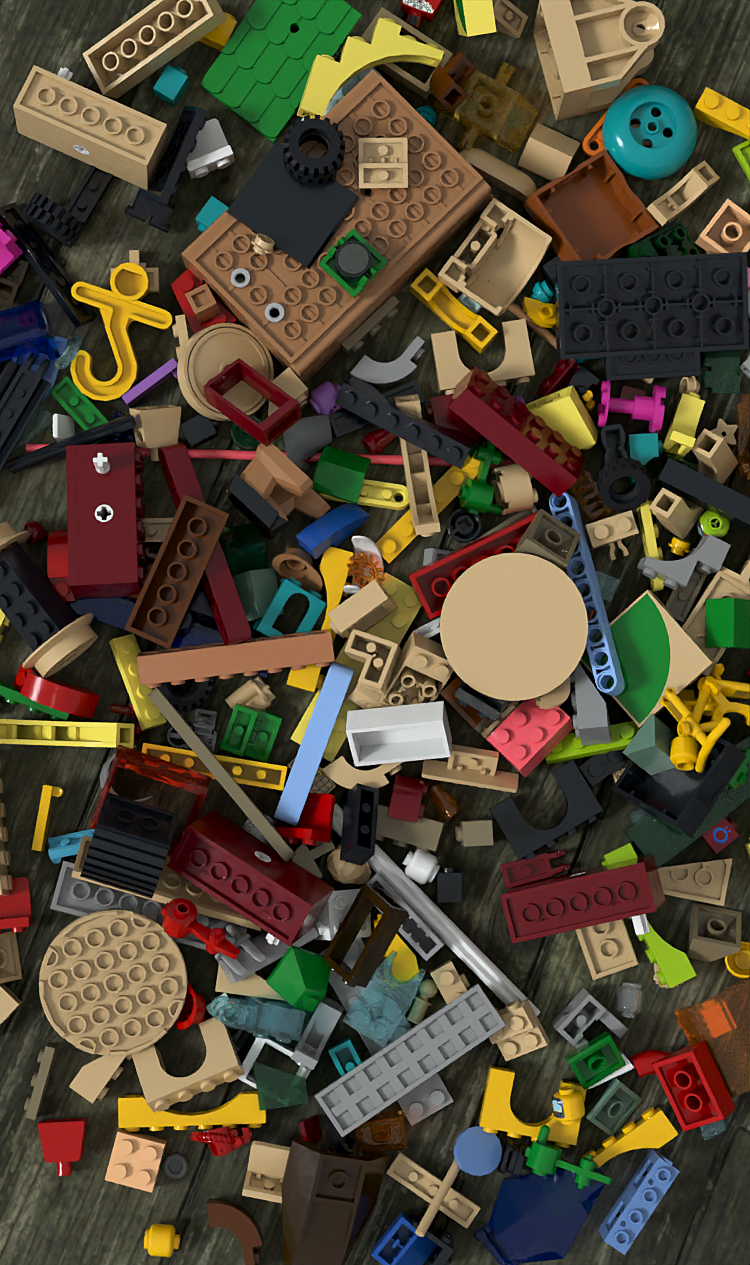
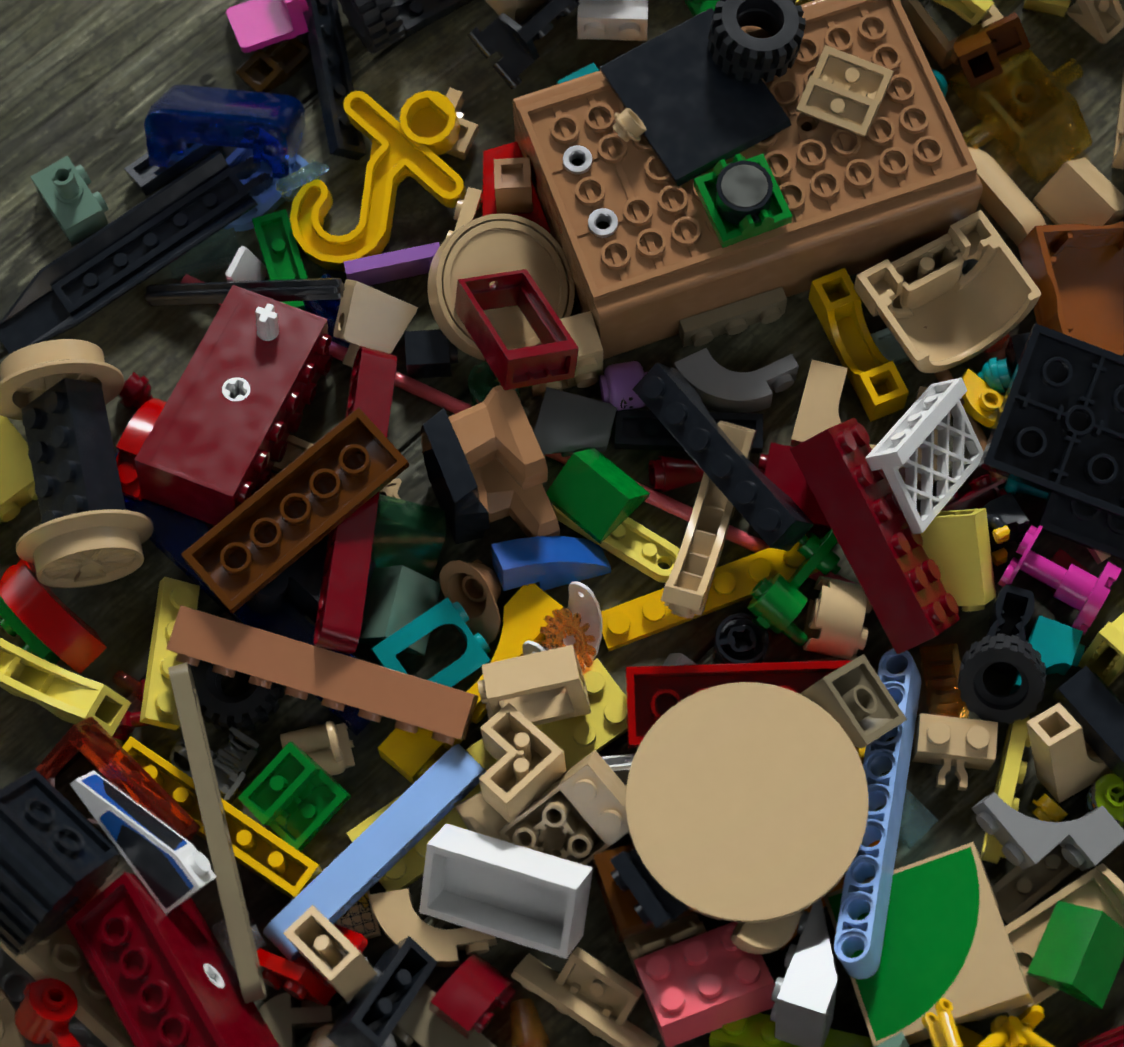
camera: 30 degrees right, 15 degrees down
none -> slope [70,771,216,914]
none -> tan brick [283,905,377,1002]
none -> white fence [865,378,983,534]

